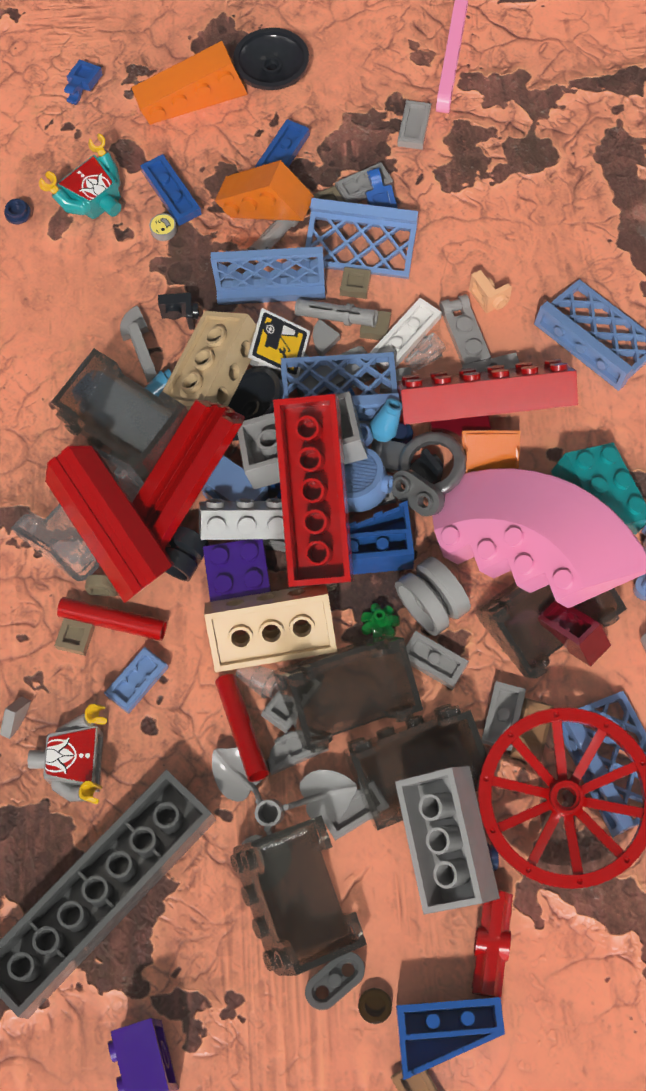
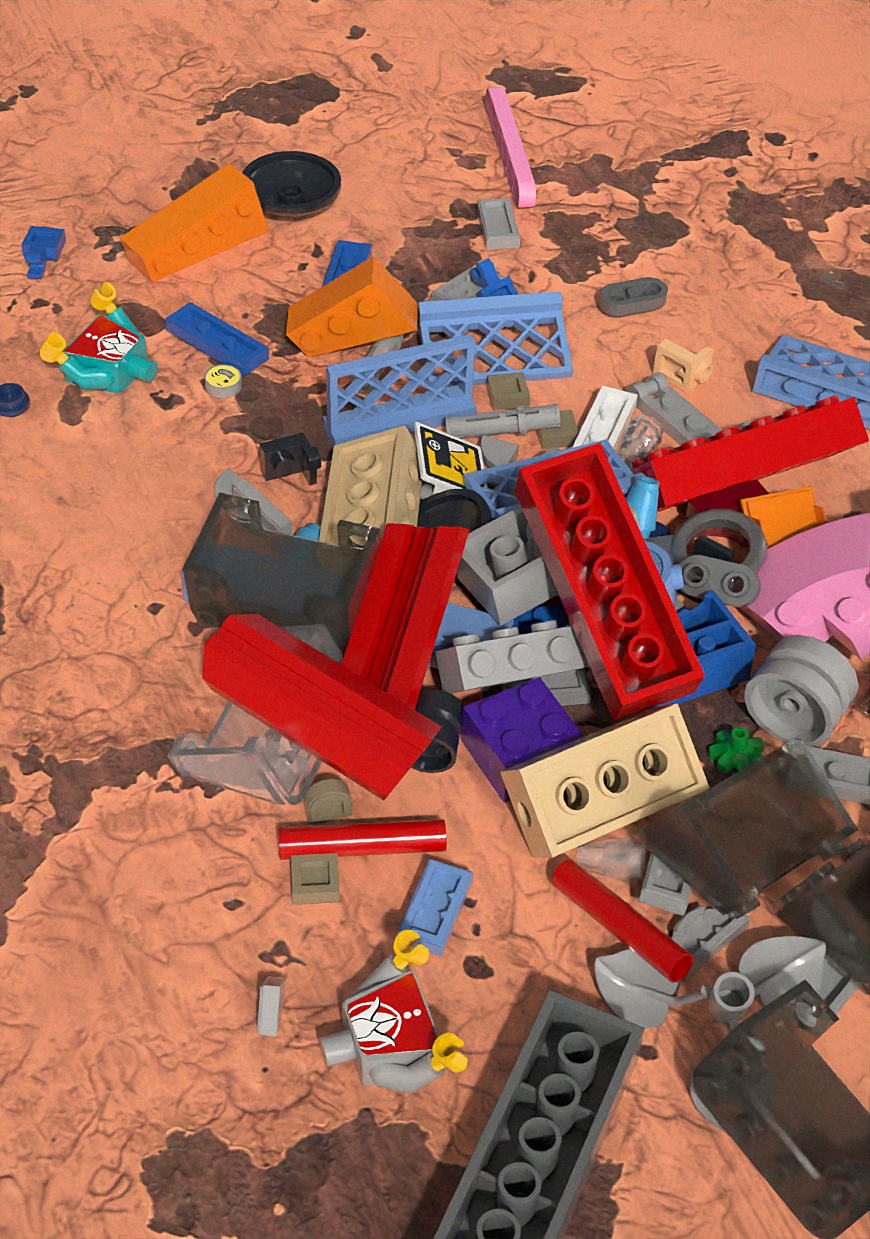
camera: 25 degrees left, 20 degrees down
none -> dark grey plate [599,277,668,318]

